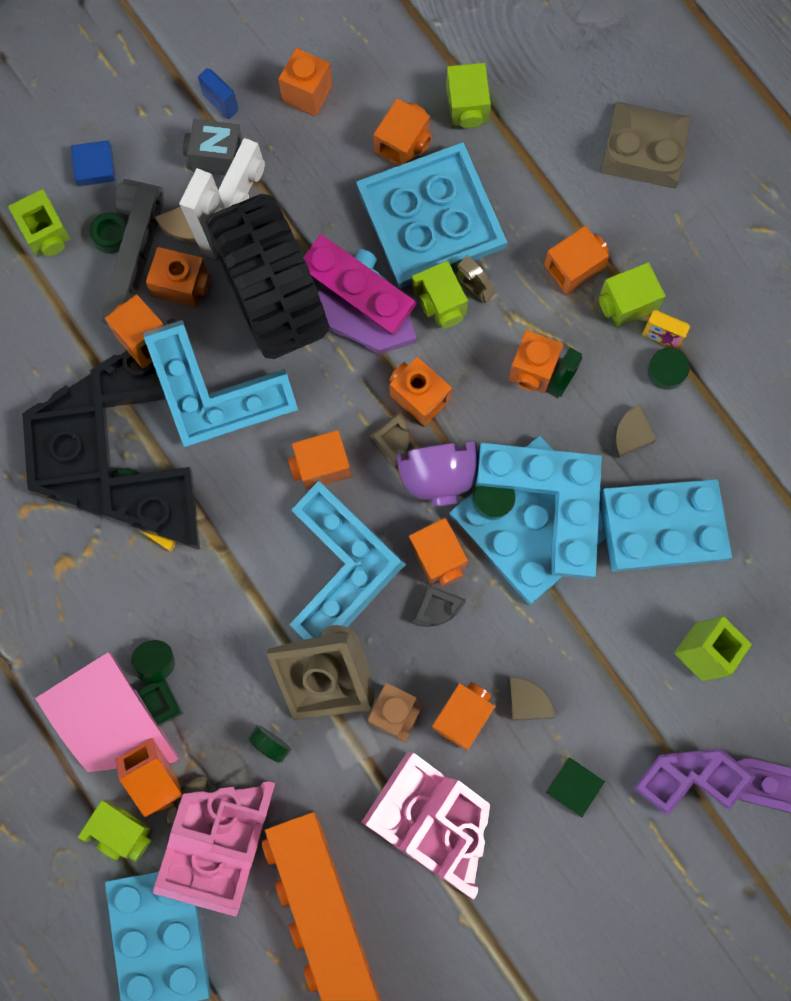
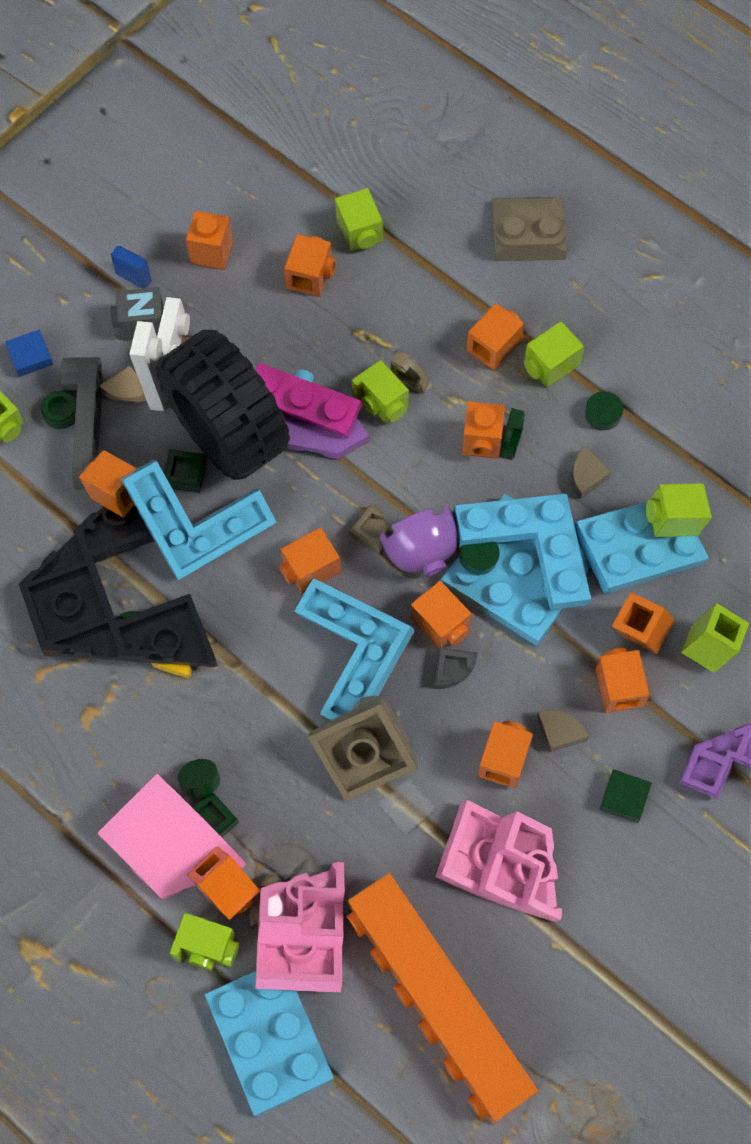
camera: 15 degrees left, 10 degrees down
orange brick [146,247,211,308] -> none
dark green tile [249,725,291,763] -> none
medium azure plate [356,142,508,289] -> none
medium nougat brick [367,683,424,743] -> none
orange brick [389,357,453,427] -> none
yellow tile [642,310,690,350] -> none
none -> dark green tile [164,449,207,493]
none -> orange brick [595,648,650,713]
none -> orange brick [612,592,676,655]
none -> lime brick [646,483,712,537]

